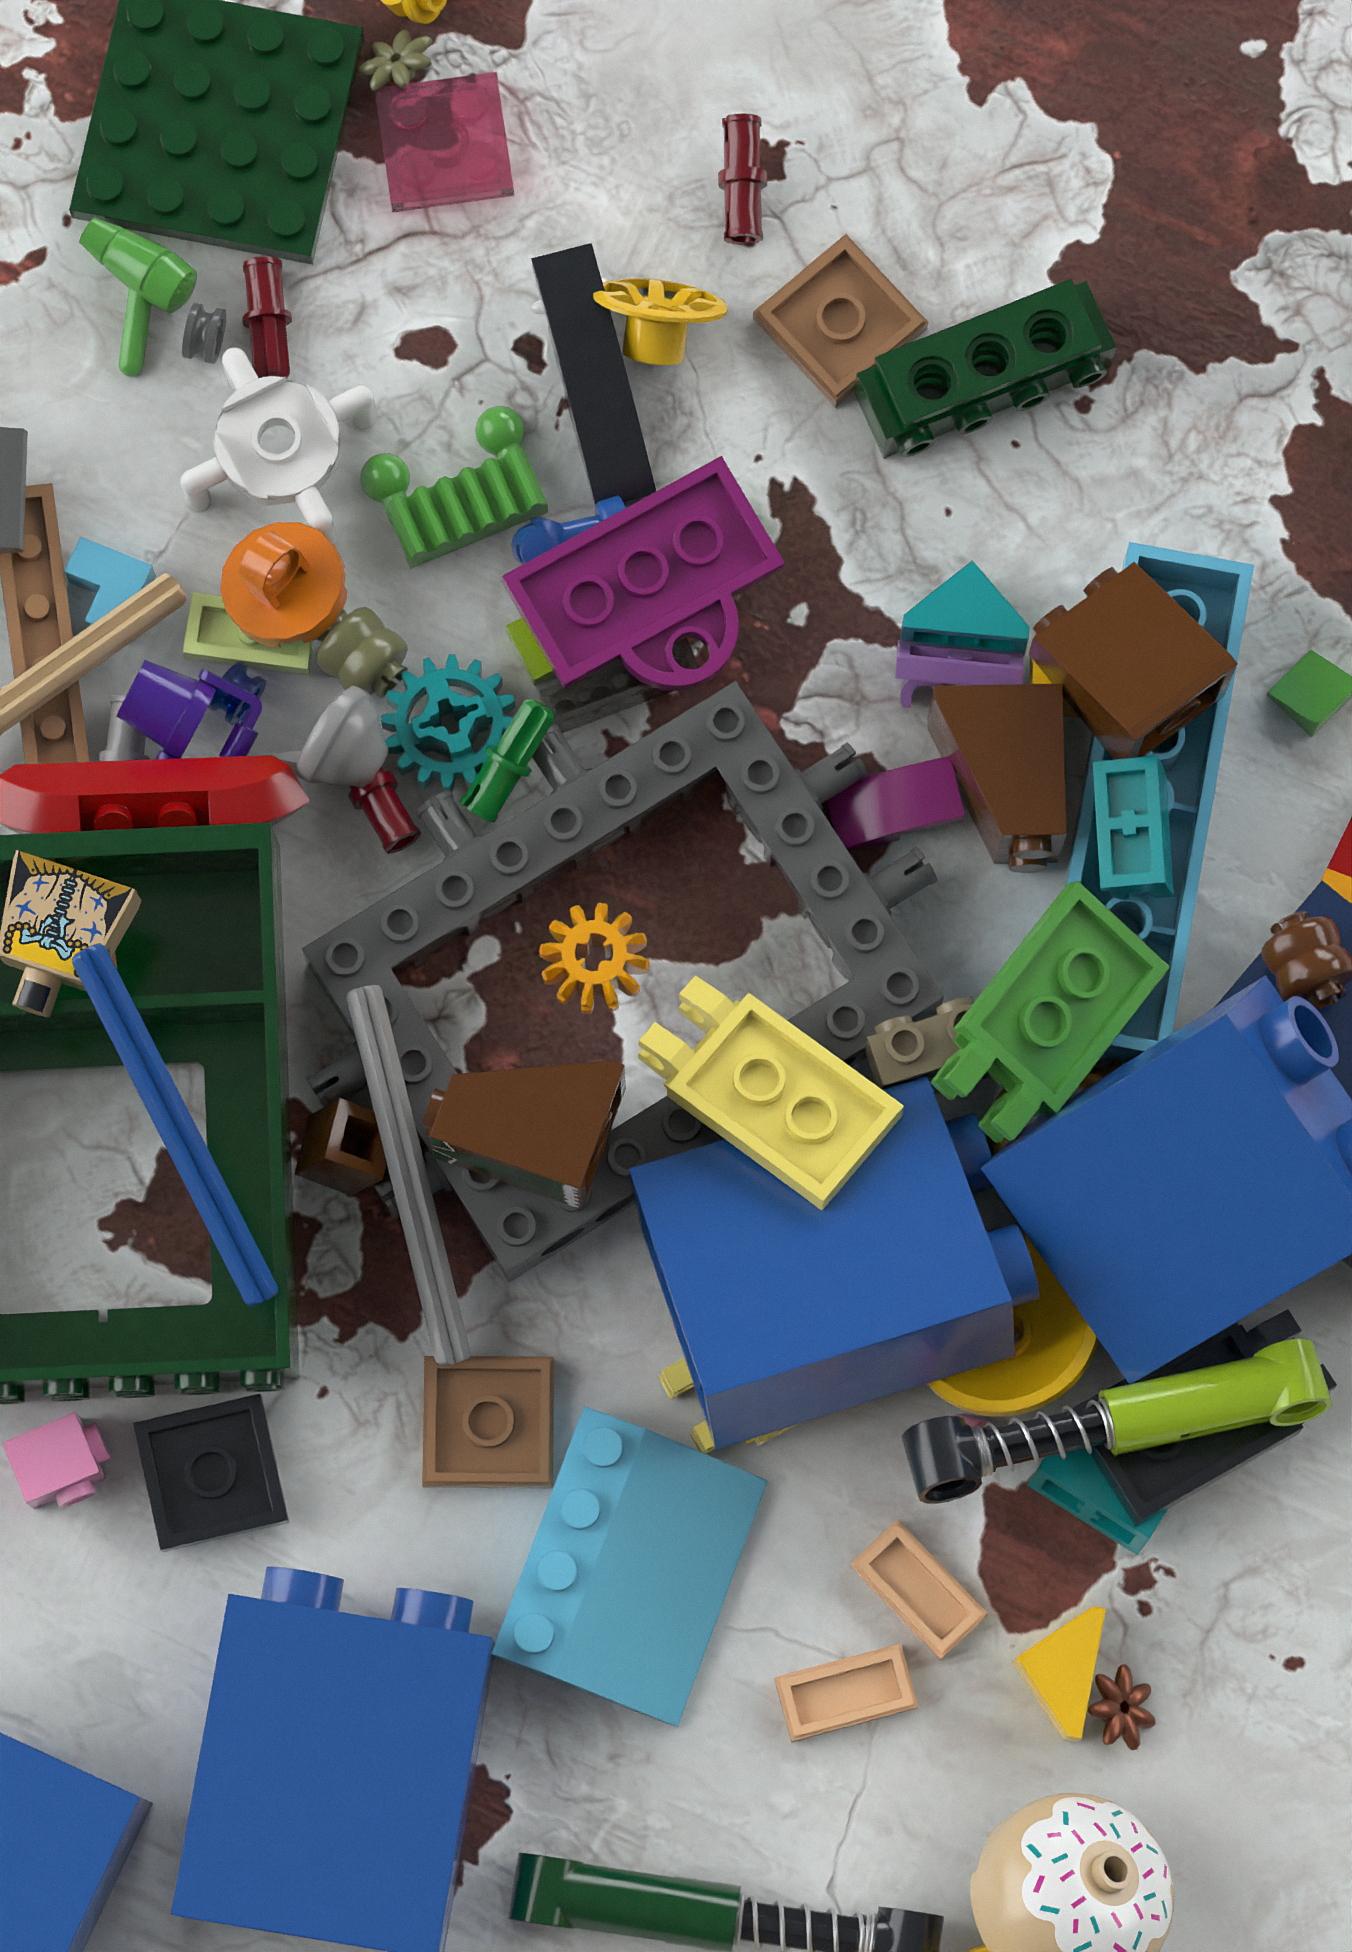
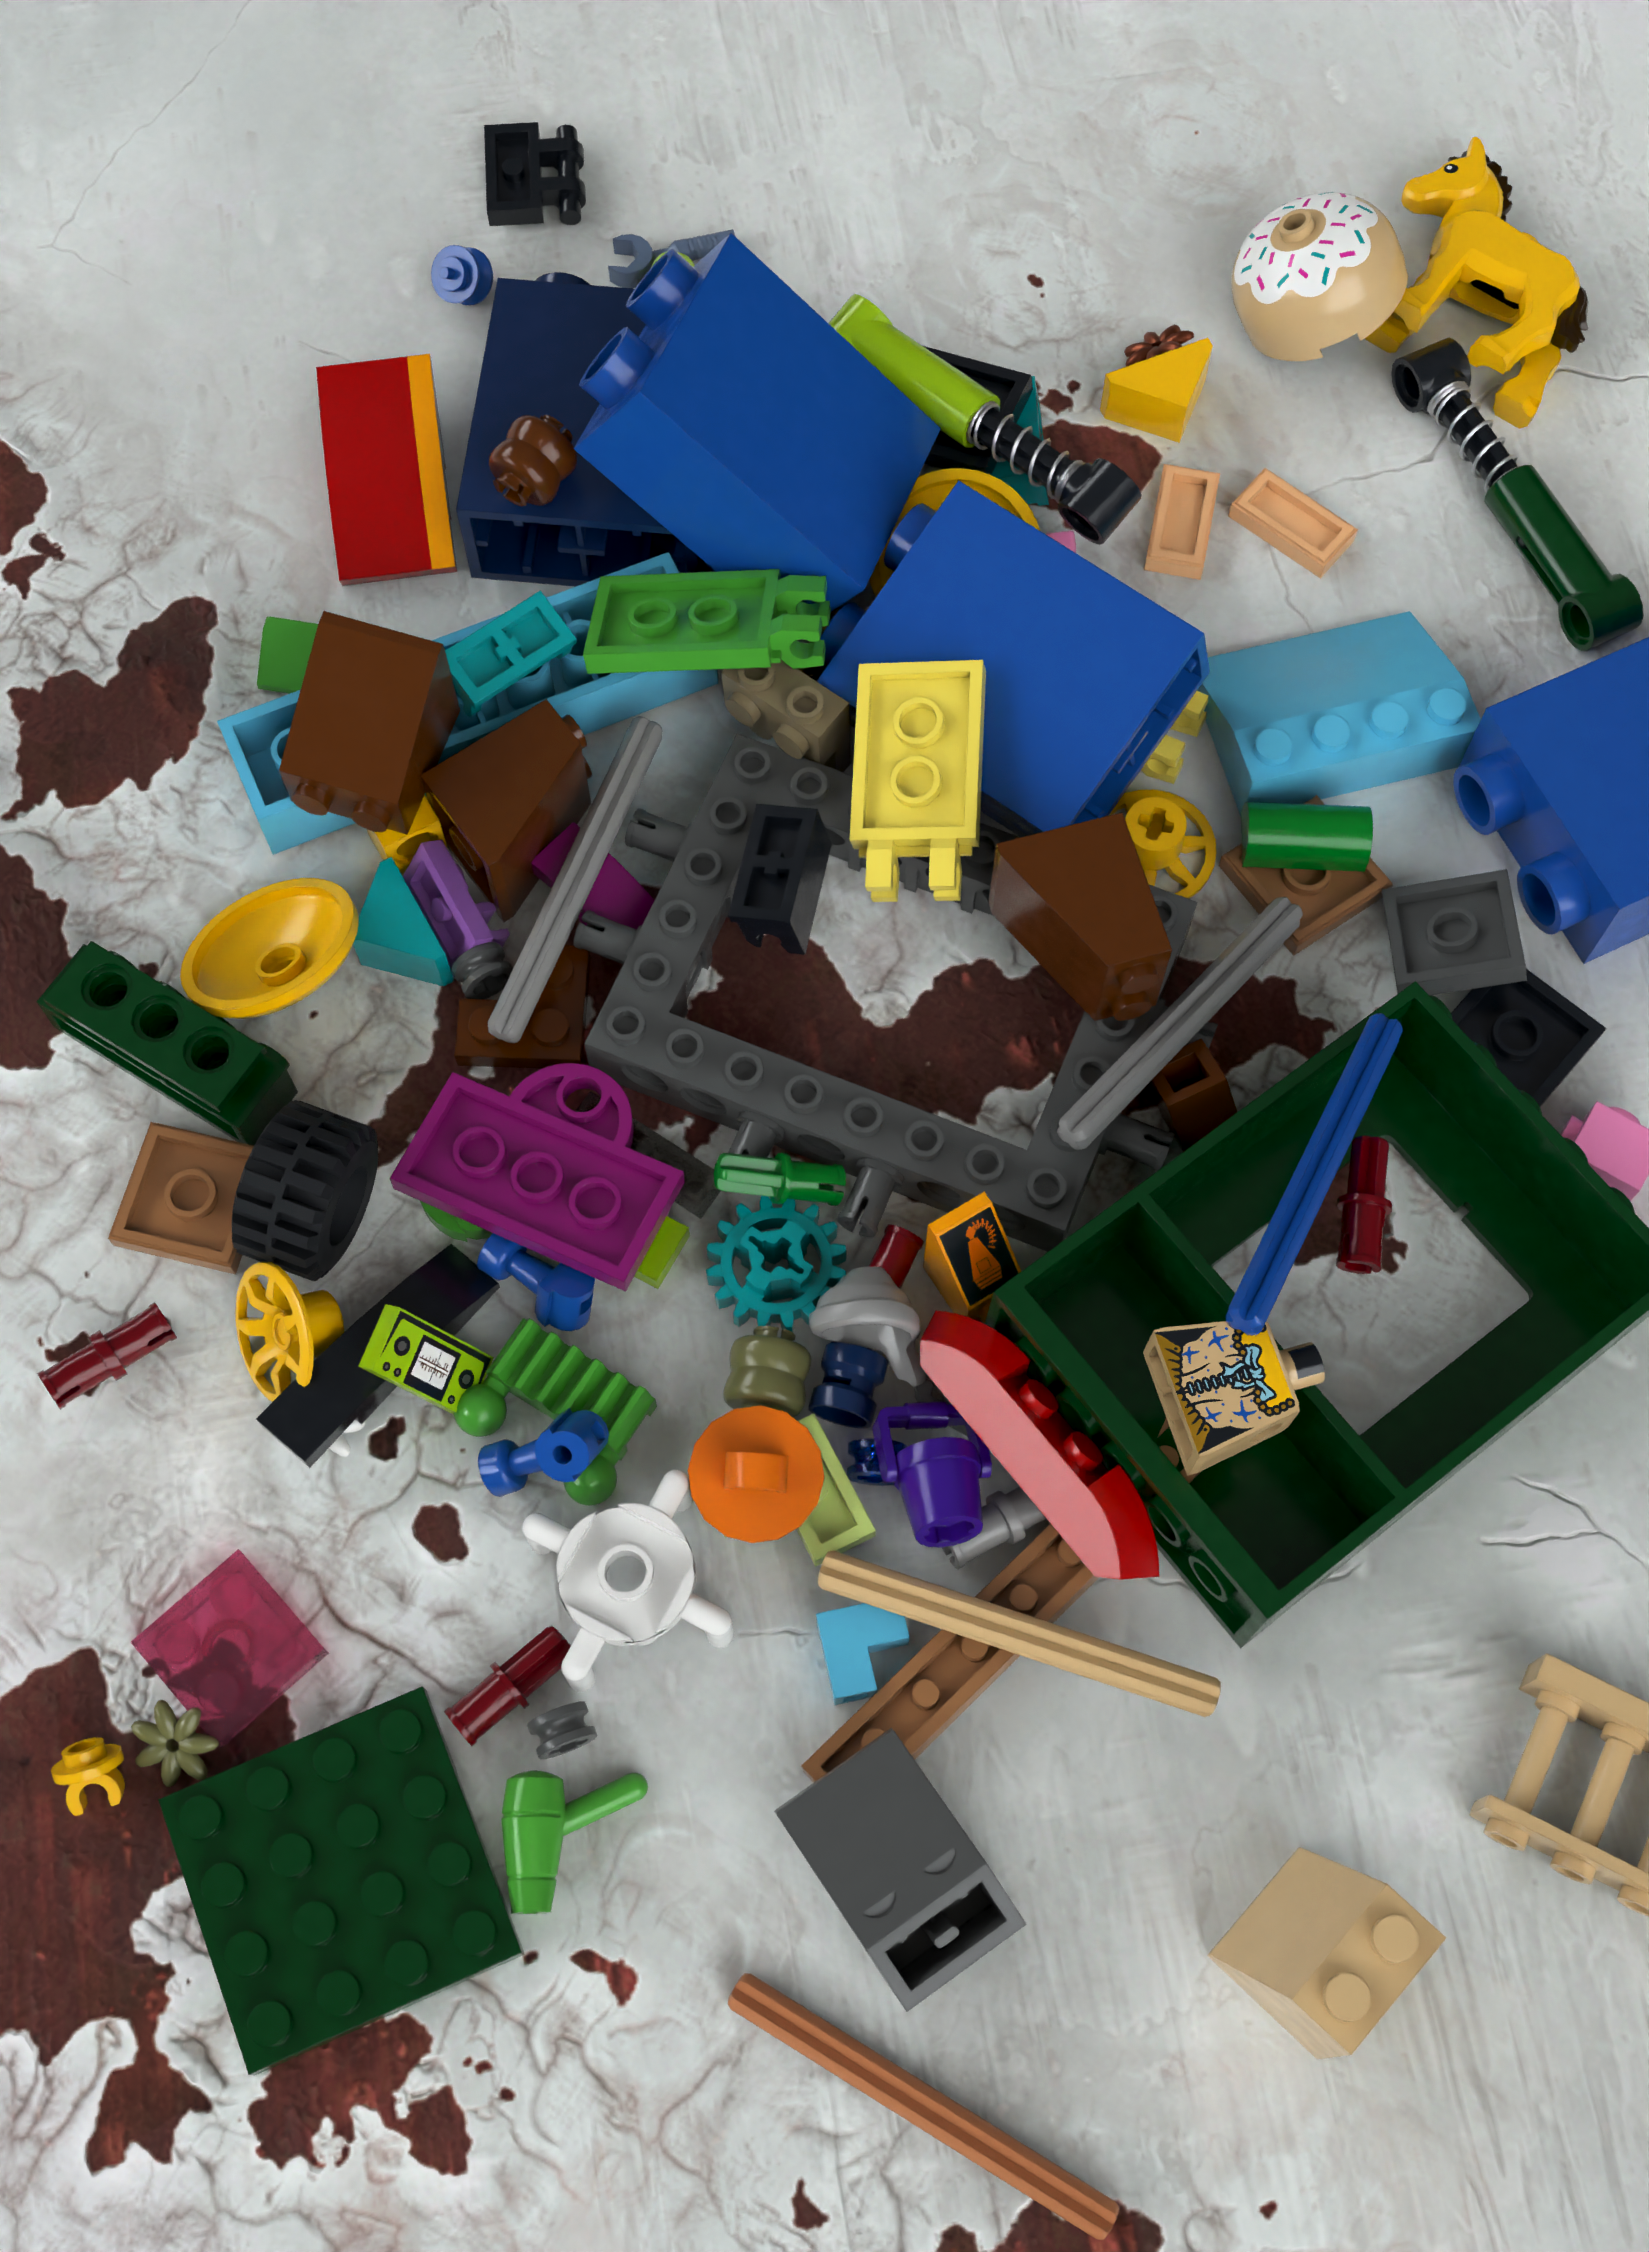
camera: 125 degrees left, 10 degrees down
light orange gear [539,903,650,1015] -> none
none -> yellow dish [180,878,359,1019]
none -> black tyre [232,1100,378,1281]
none -> tile [358,1304,494,1415]
none -> dark grey bush [451,942,513,999]
none -> reddish brown plate [454,945,591,1068]
none -> blue leg [478,1408,609,1497]
none -> light grey axle [488,716,663,1043]
none -> black hinge [728,804,832,955]
none -> dark blue wheel [808,1342,889,1429]
none -> slope [923,1191,1021,1323]
none -> yellow wheel [1109,789,1217,899]
none -> green brick [1241,802,1373,872]
none -> dark red axle [1336,1136,1393,1274]
none -> dark grey plate [1382,869,1527,995]

